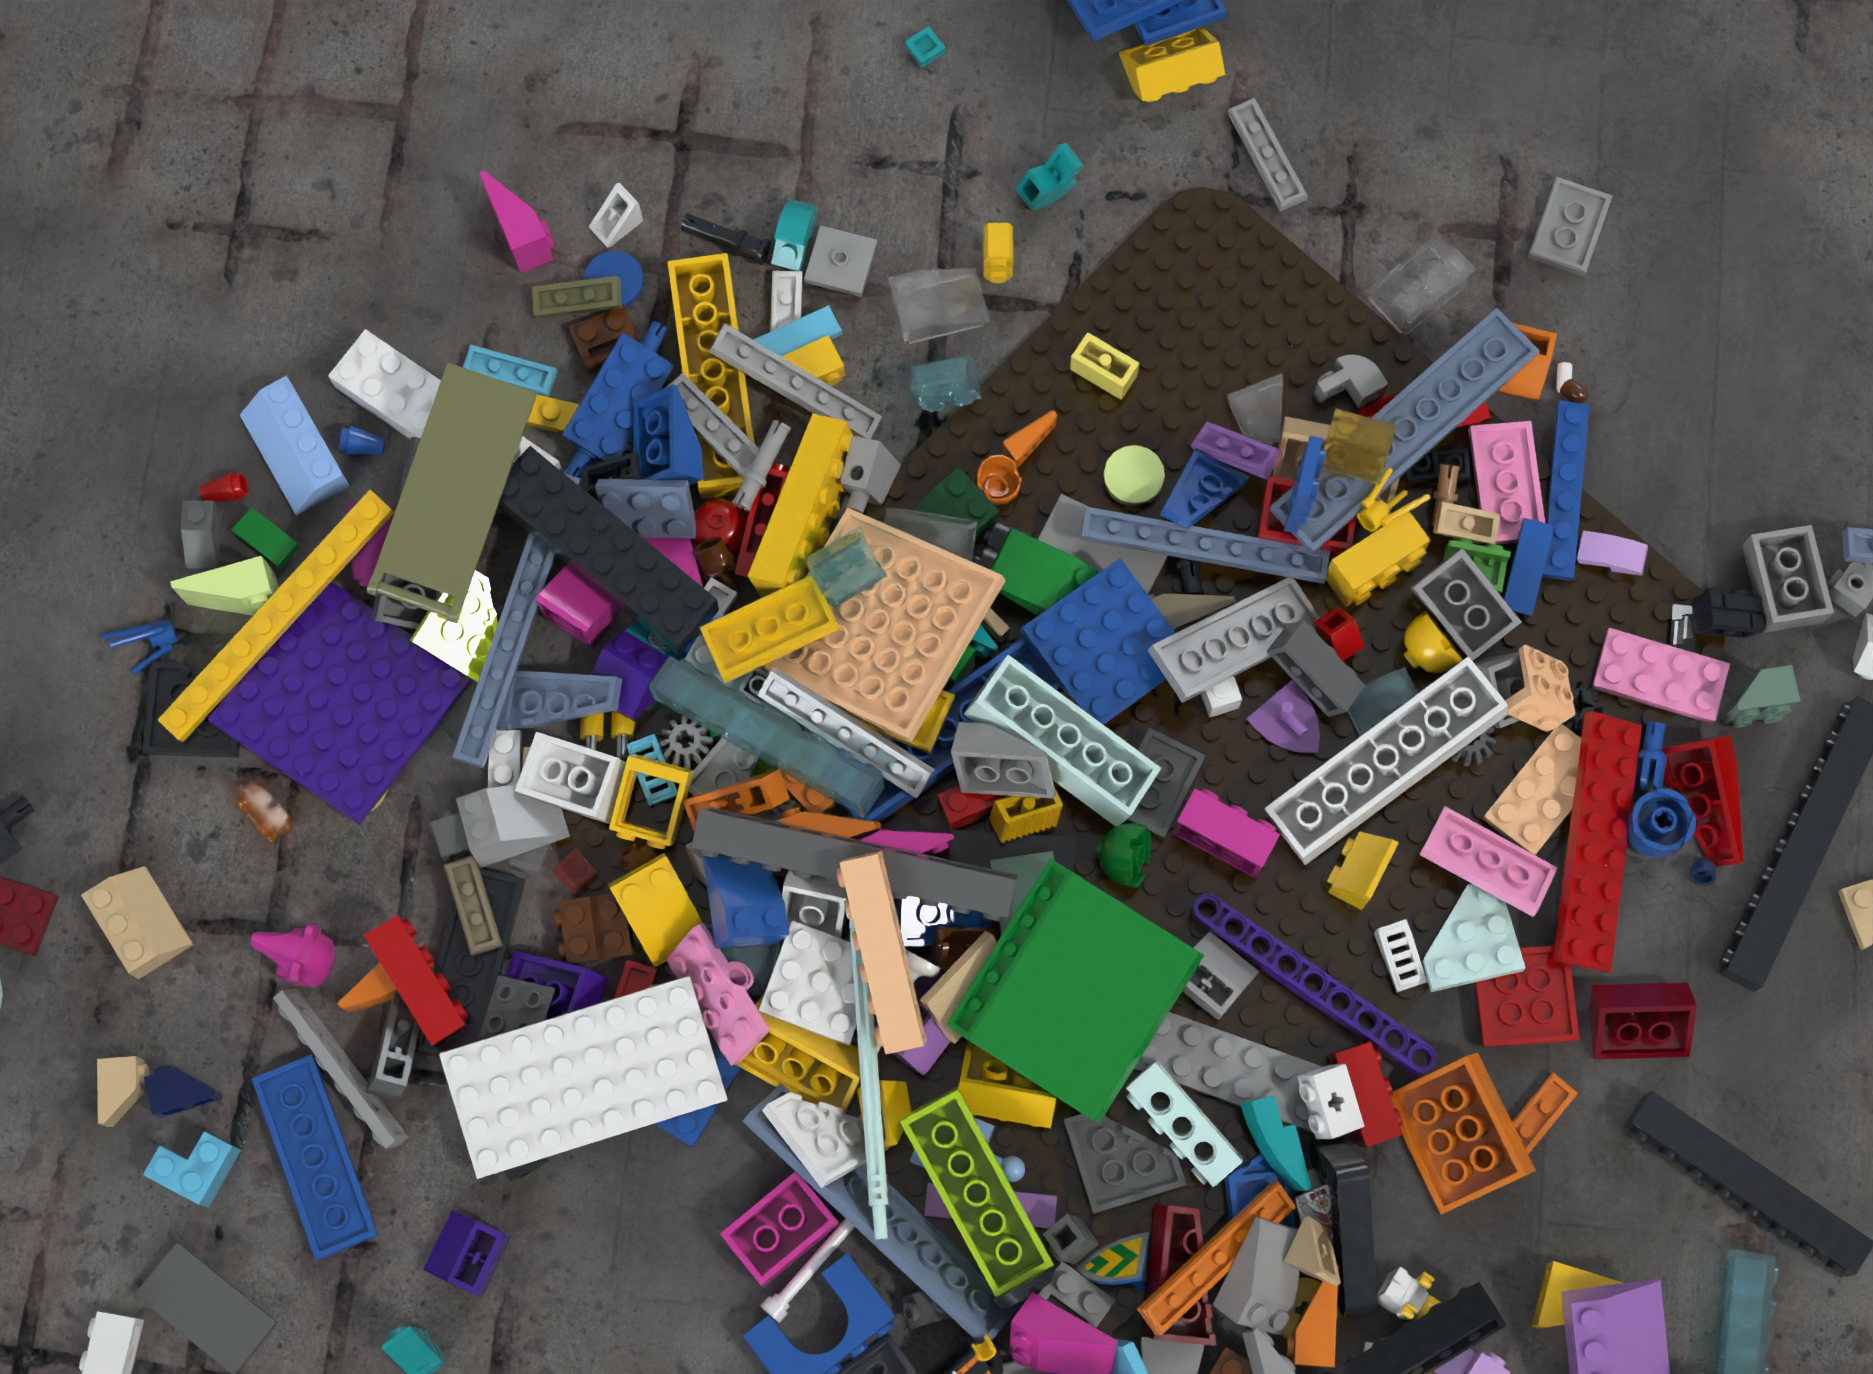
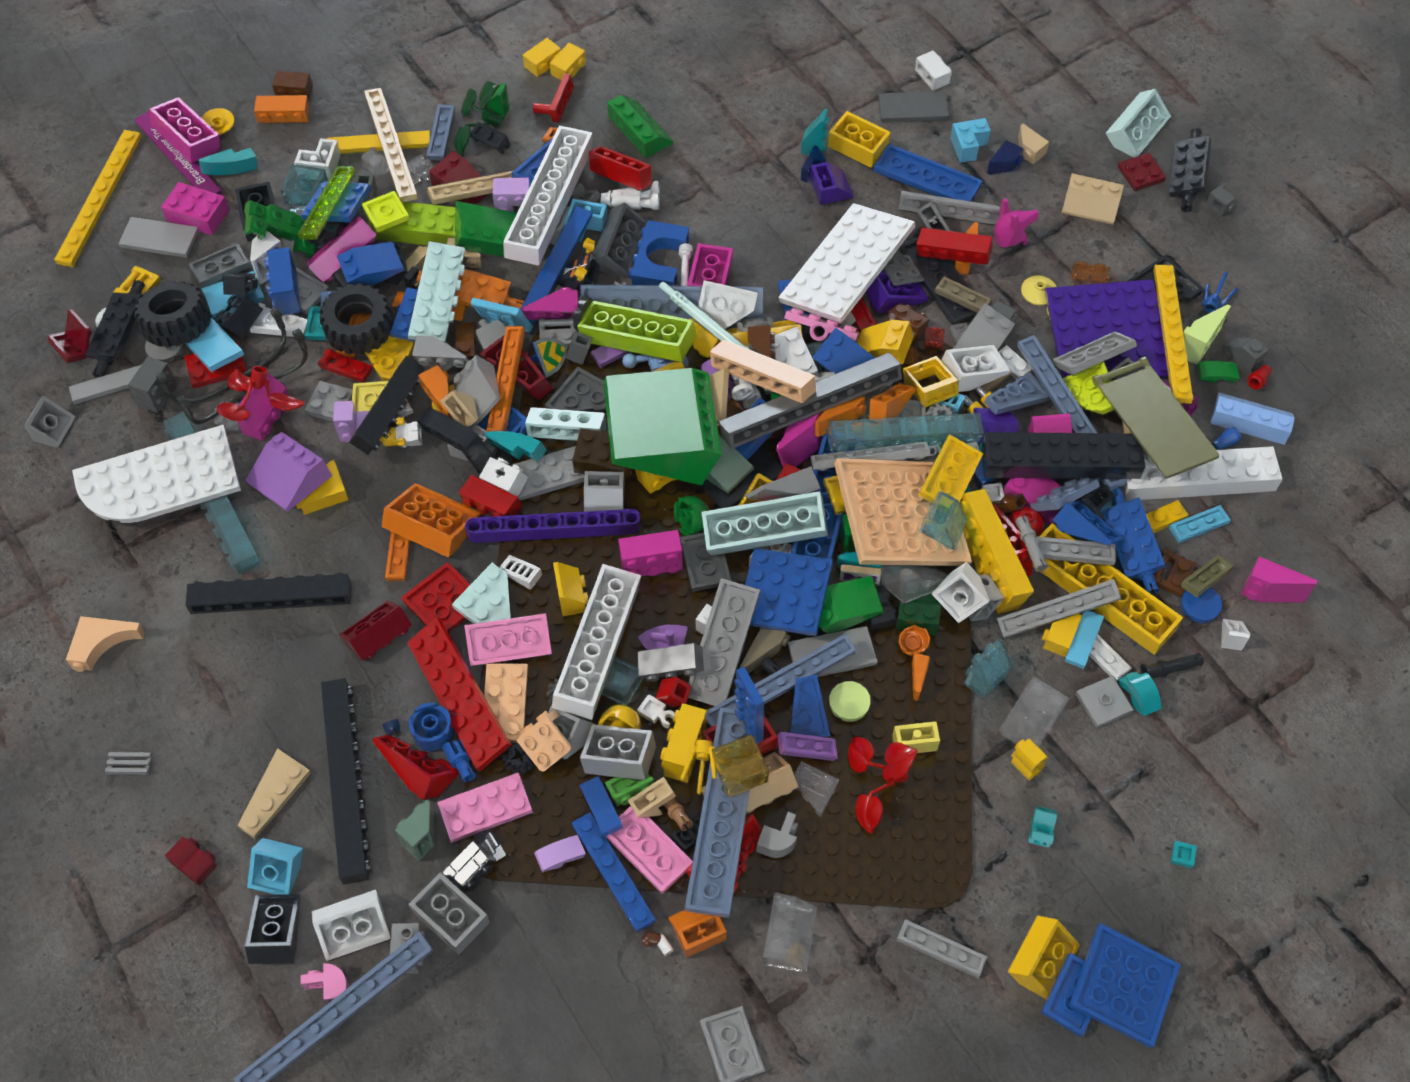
camera: 140 degrees right, 15 degrees down
none -> dark brown brick [572,428,633,481]
none -> white plate [637,694,675,728]
none -> light grey tile [737,317,774,332]
none -> reddish brown slope [748,325,776,360]
none -> clear blue slope [801,145,826,183]
none -> yellow brick [828,111,891,168]
none -> red plant [848,737,918,833]
none -> white slope [932,562,989,623]
none -> light yellow dish [1021,276,1056,305]
none -> light grey tile [1052,332,1137,375]

